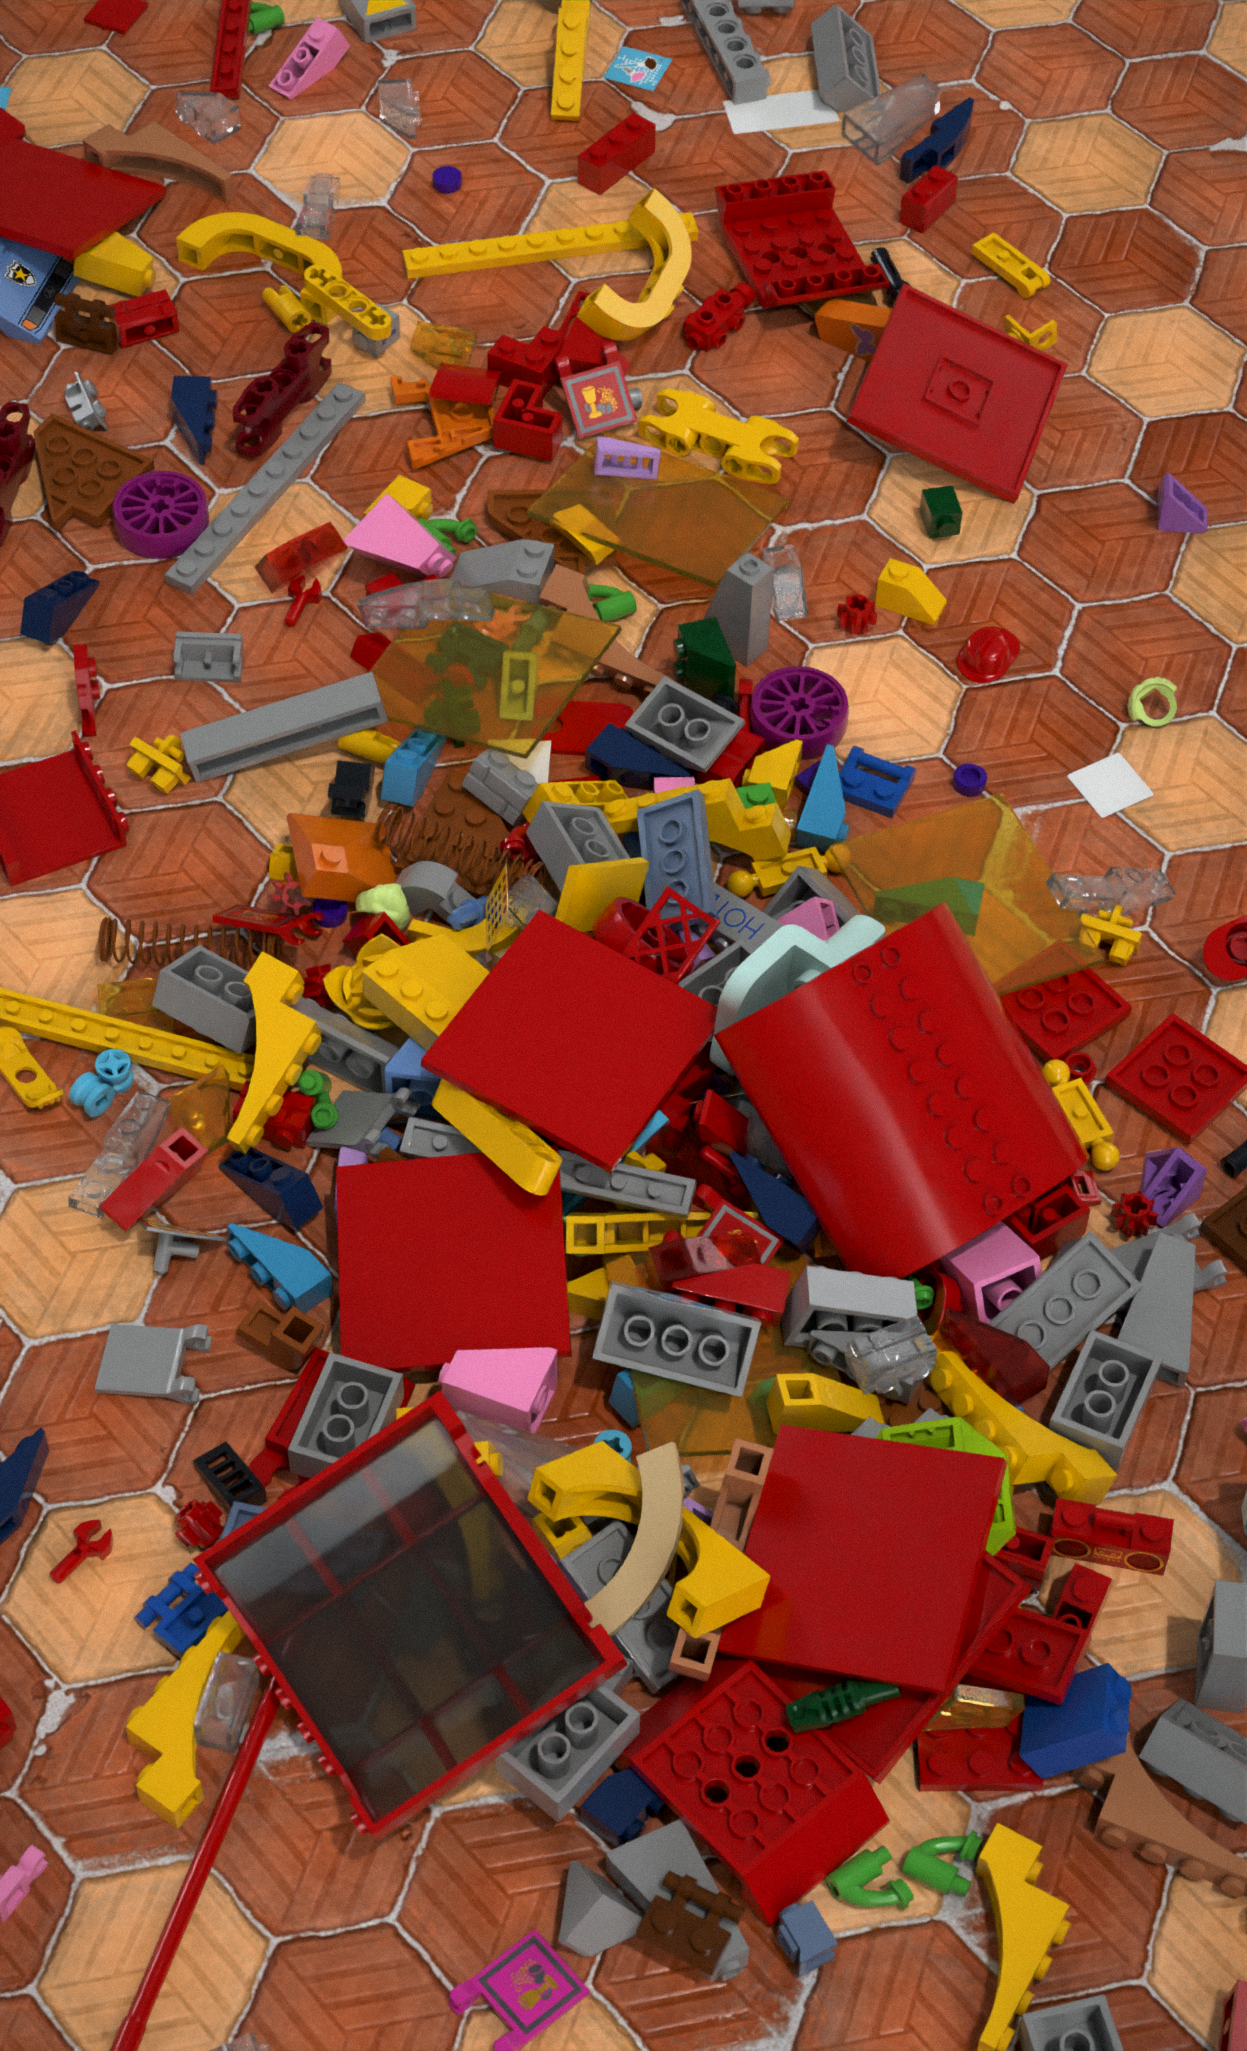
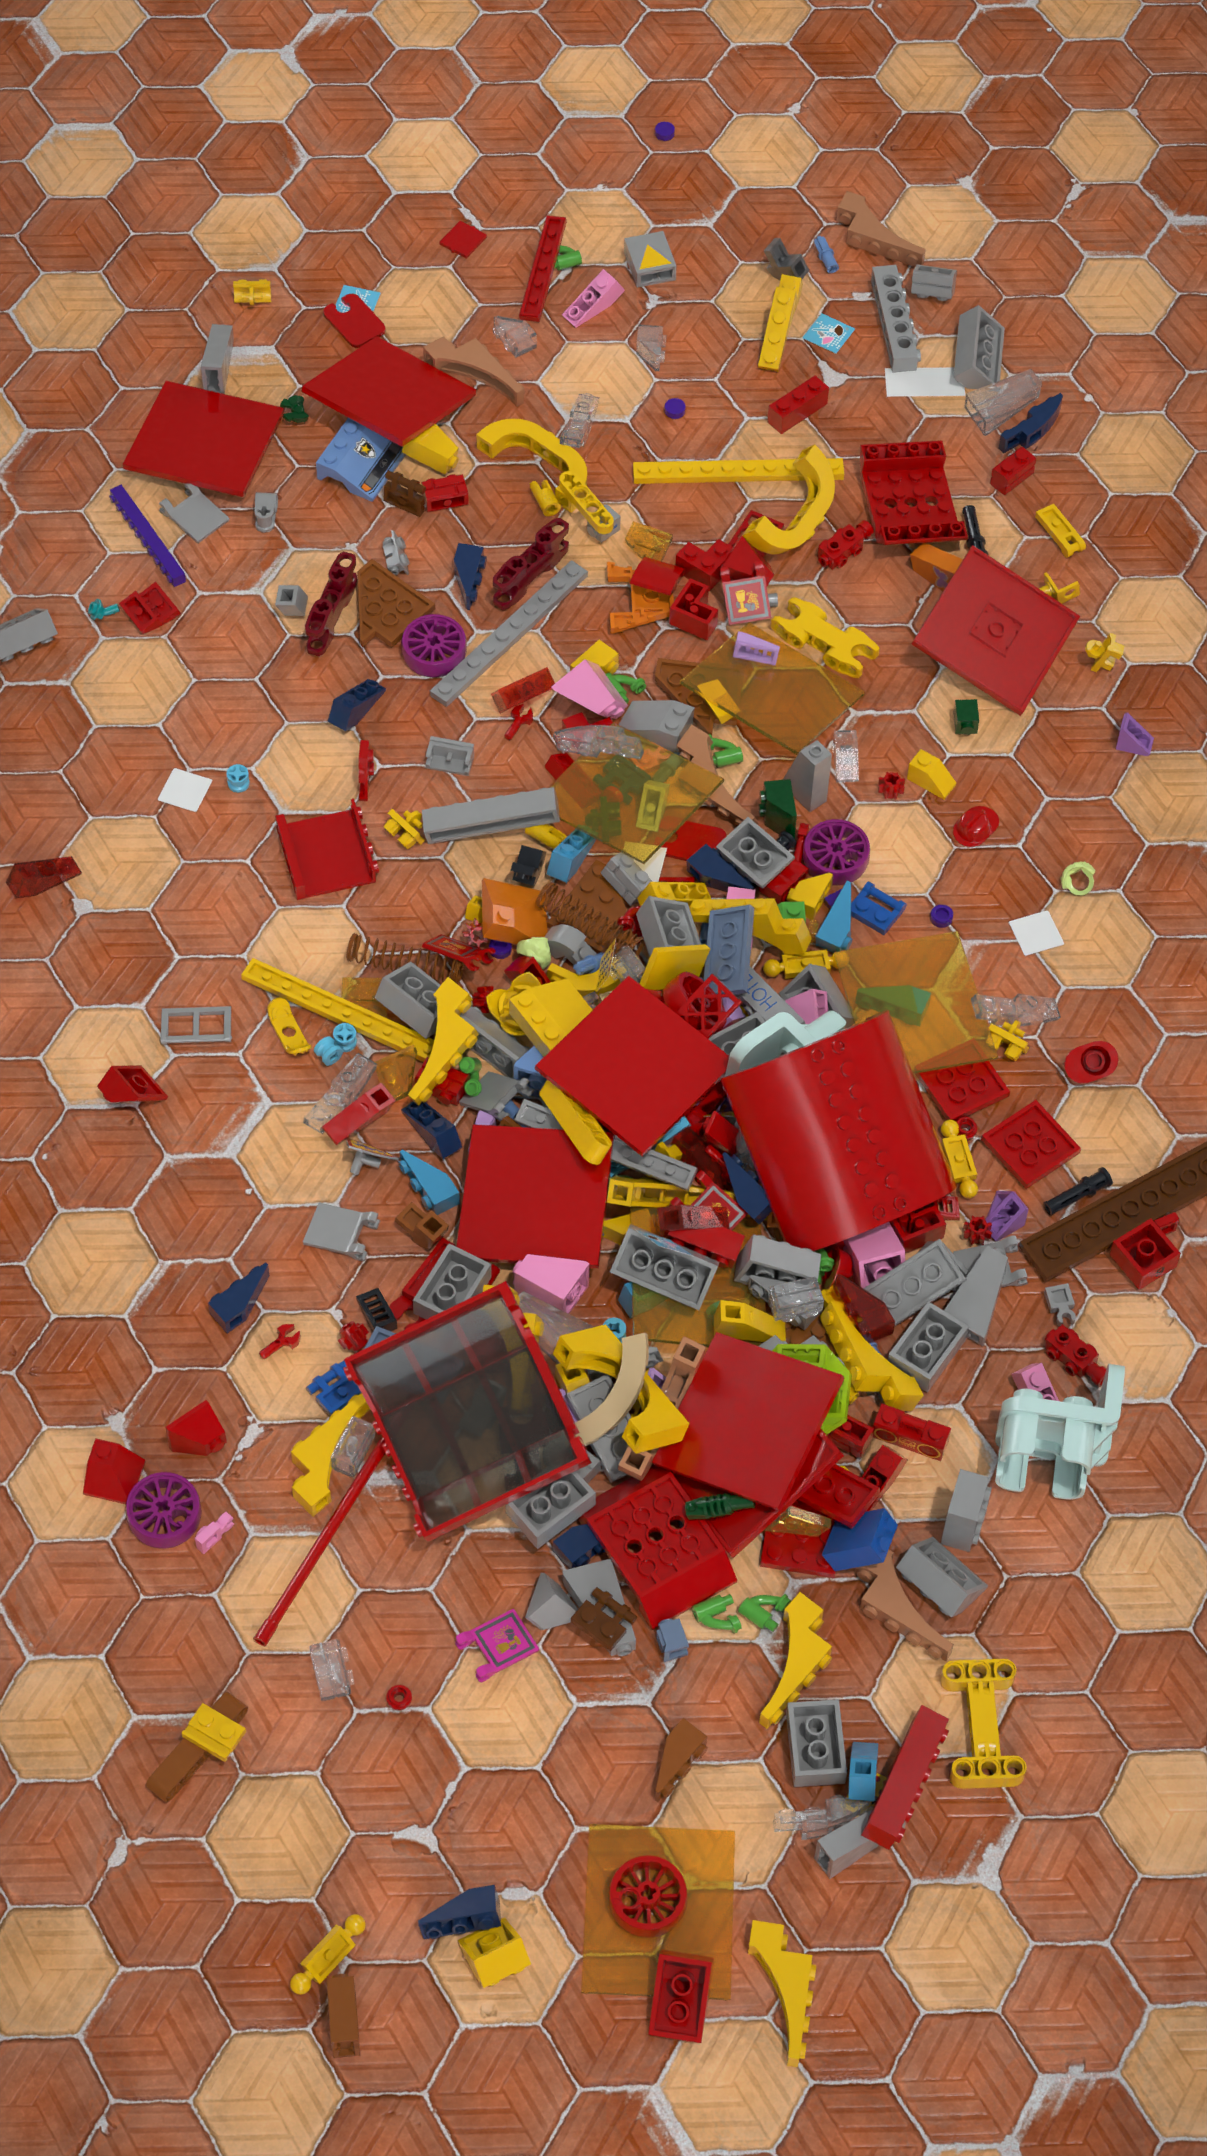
camera: 10 degrees right, 5 degrees up
none -> yellow hips [1085,633,1125,673]

